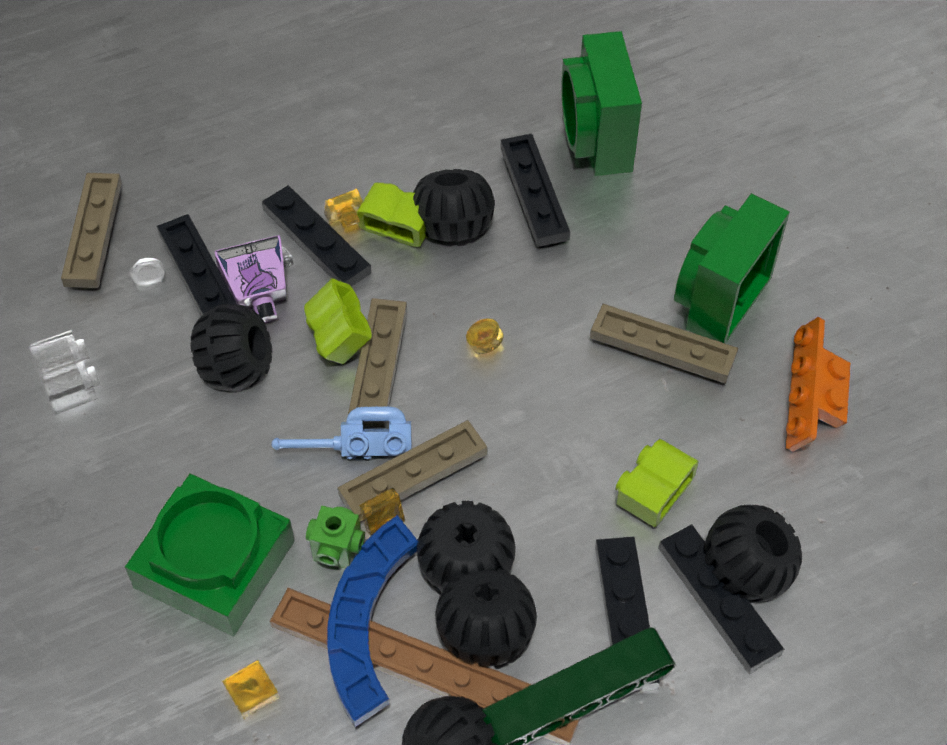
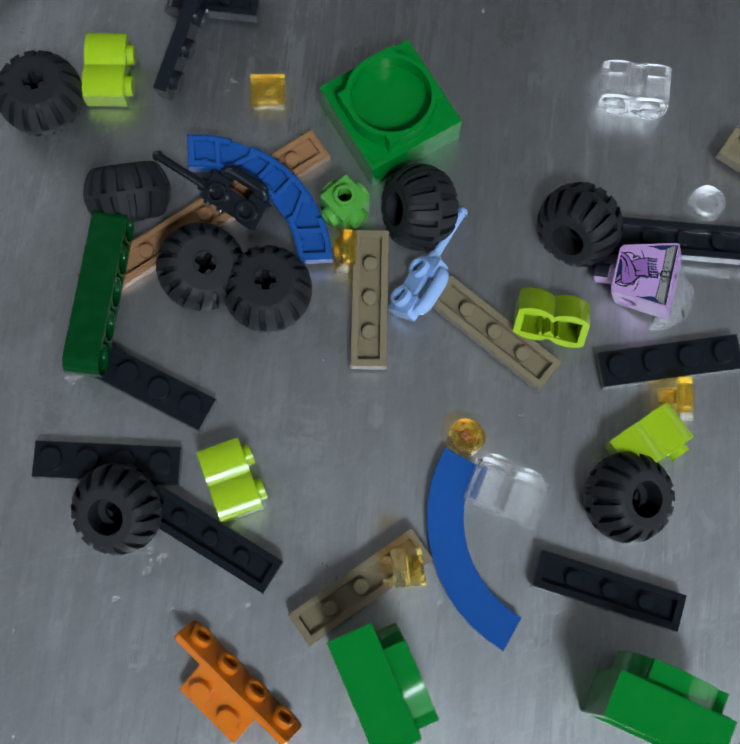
camera: 120 degrees right, 20 degrees up
none -> black piece [152,150,272,231]
none -> black plate [158,484,284,594]
none -> clear yellow tile [380,547,427,588]
none -> black wheel [381,163,459,251]
none -> blue tile [426,447,521,651]
none -> clear brick [463,454,552,528]

